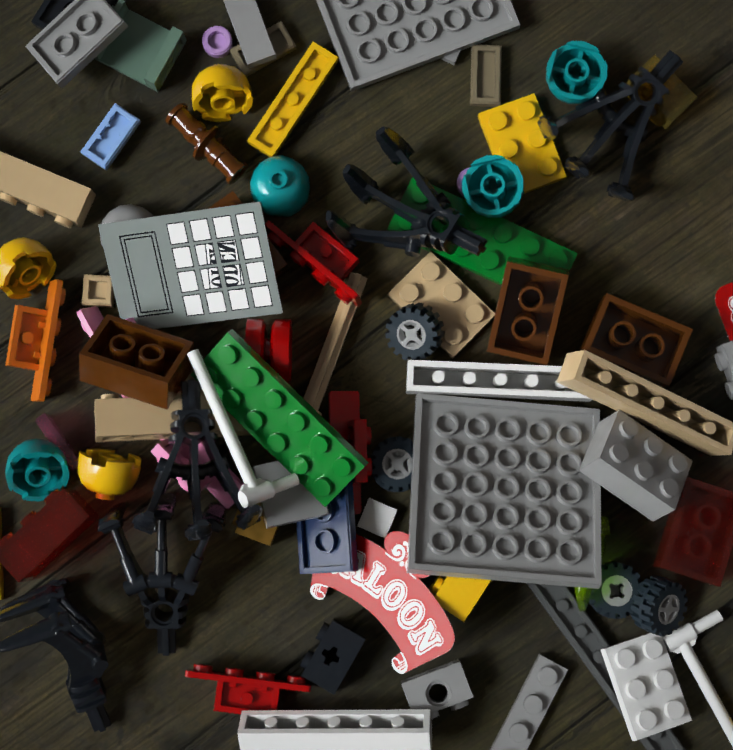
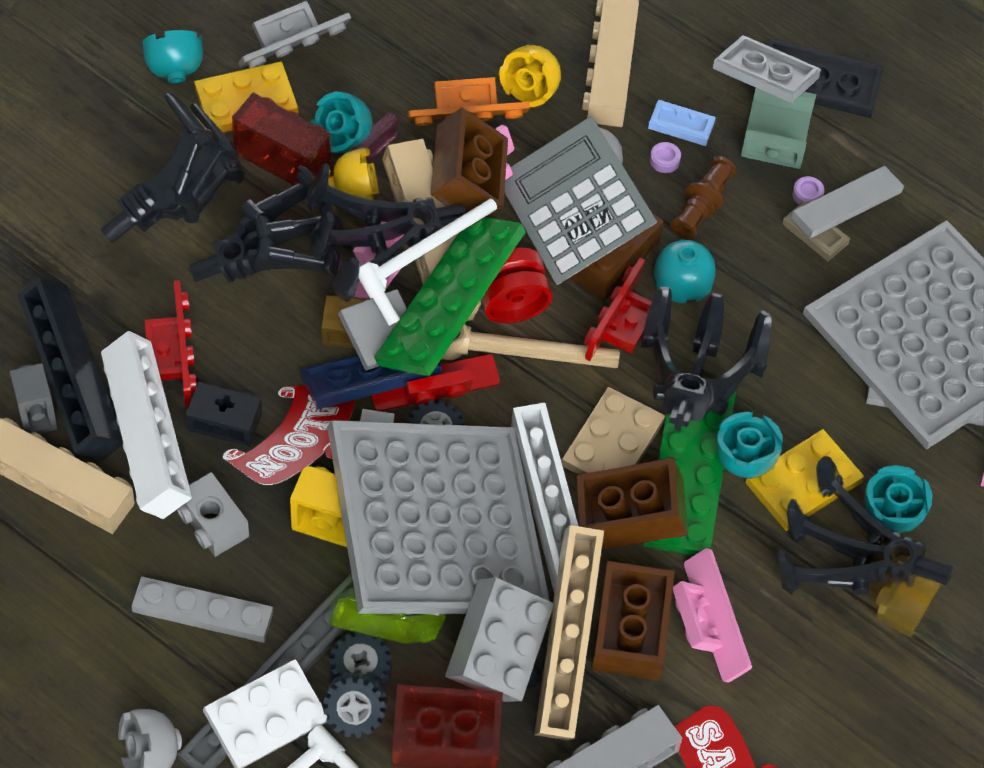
camera: 70 degrees right, 25 degrees down
tan tile [82,274,115,308] -> none
yellow cylinder [191,64,253,122] -> none
yellow plate [247,41,339,157] -> none
black wheel [385,303,445,361] -> none
dark tan tile [470,45,502,107] -> none
none -> lavender tile [650,142,681,173]
none -> bright pink bracket [673,548,752,682]

